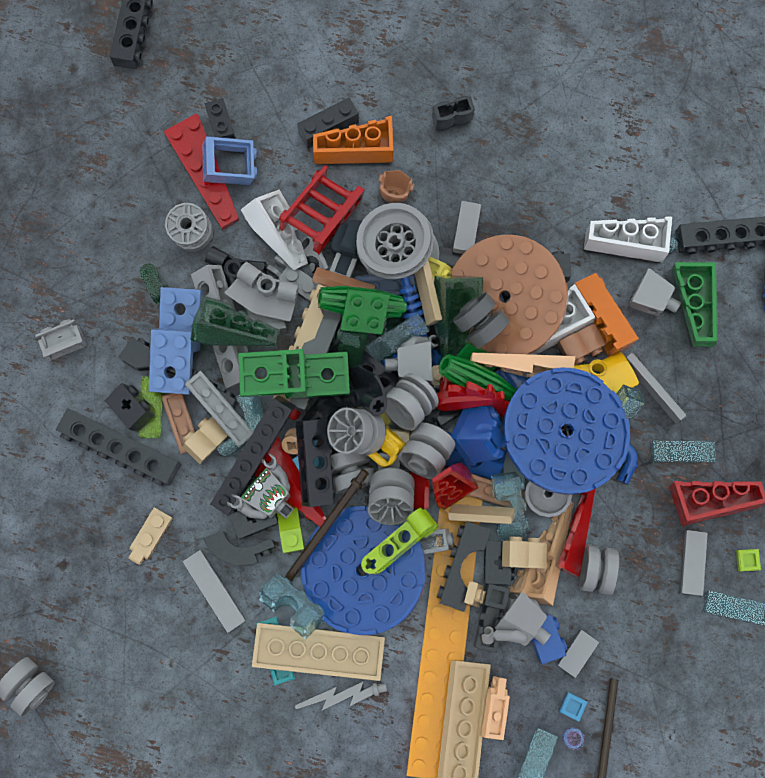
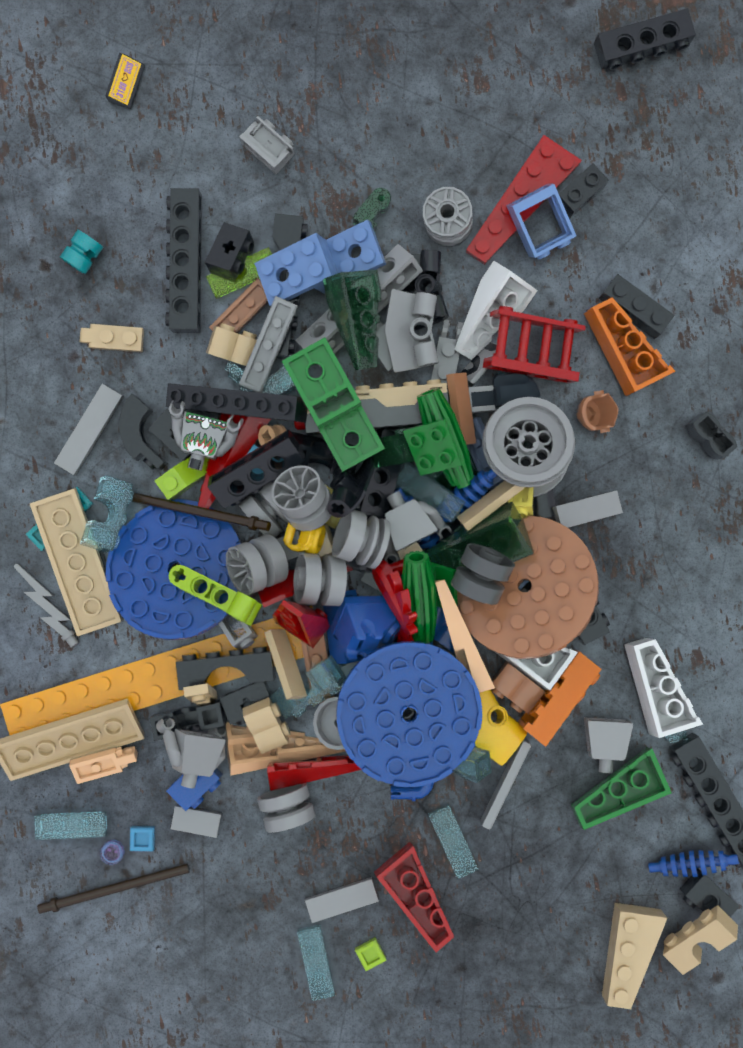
camera: 70 degrees right, 10 degrees up
none -> teal wheel [60,230,103,275]

